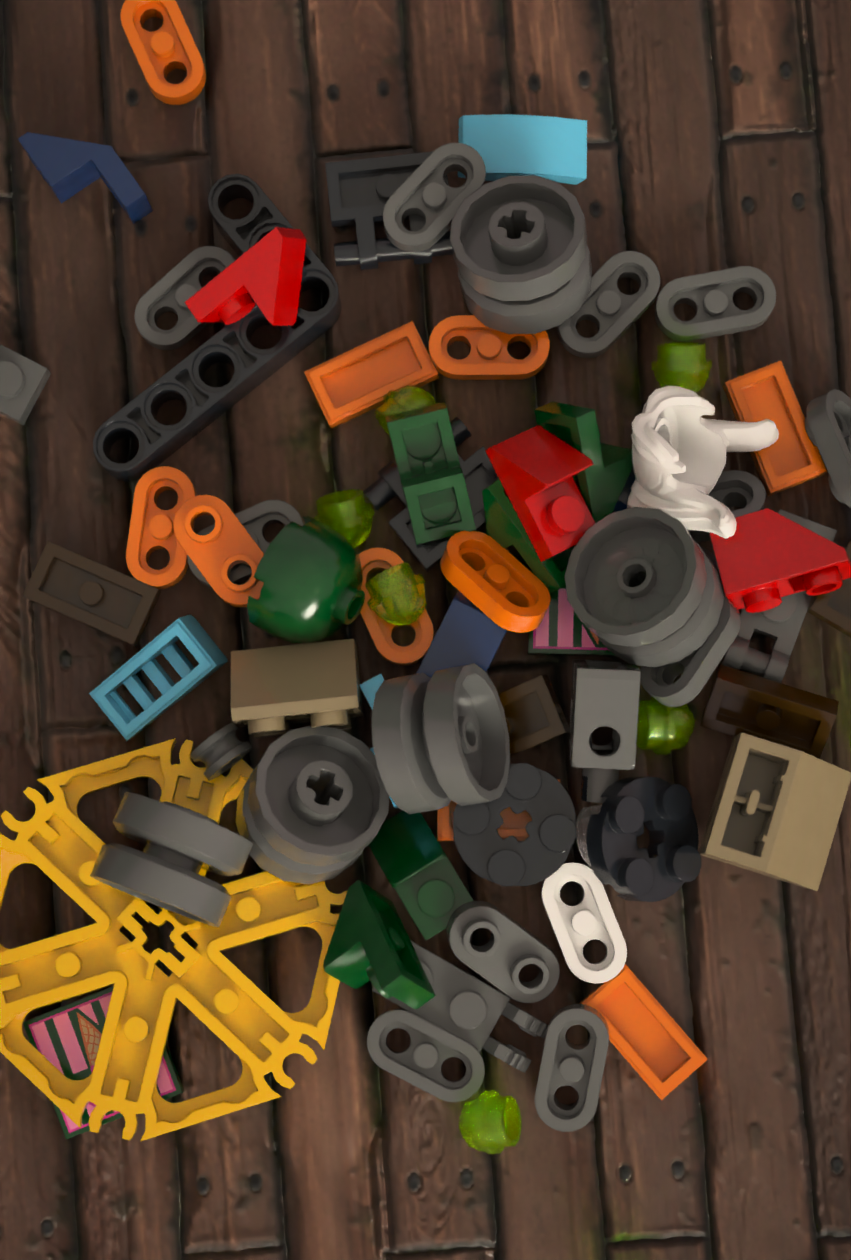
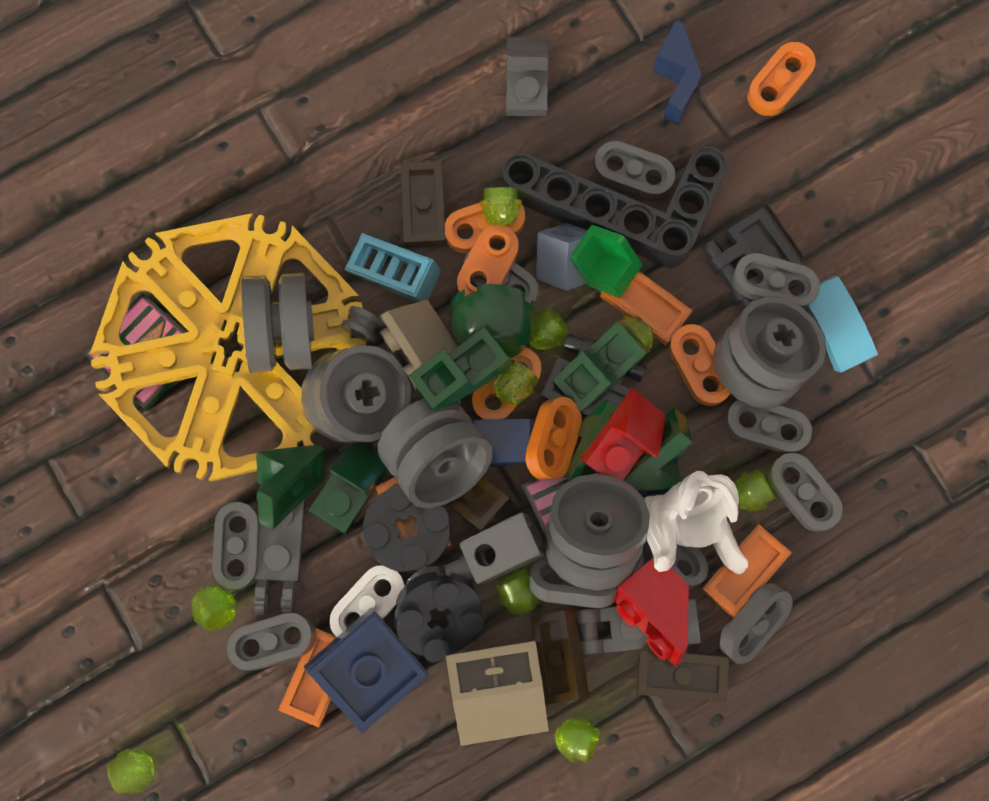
camera: 55 degrees right, 5 degrees down
red slope [185,227,307,326] -> none
dark grey plate [446,901,560,1003] -> none
none -> dark blue tile [304,607,430,733]
none -> dark green slope [408,327,513,411]
none -> clear neon green plate [480,187,522,226]
none -> sand blue panel [536,223,588,291]
none -> green panel [570,225,643,298]

